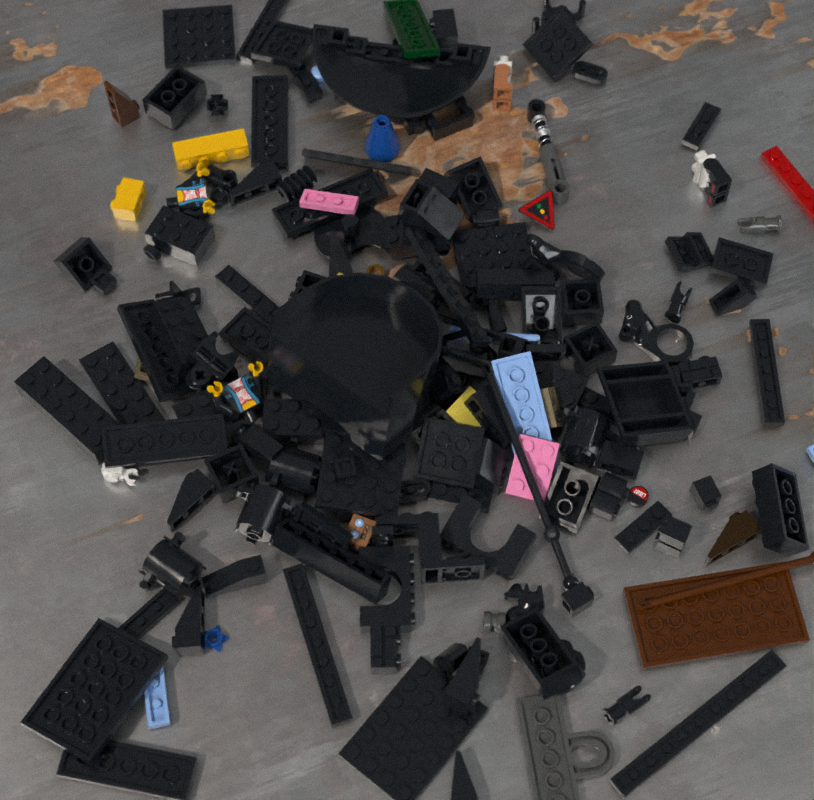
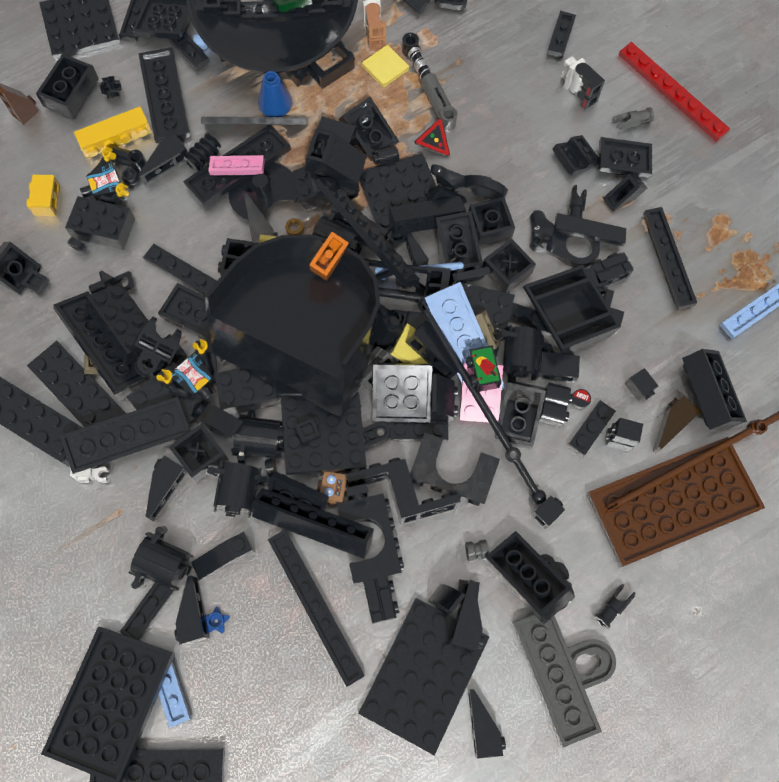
camera: 15 degrees left, 10 degrees up
black animal [504,583,545,623] -> none
black plate [609,650,787,799] -> none
none -> orange slope [309,232,349,281]
none -> light yellow tile [362,45,409,88]
none -> brick [466,345,502,392]
none -> black tile [554,213,627,246]

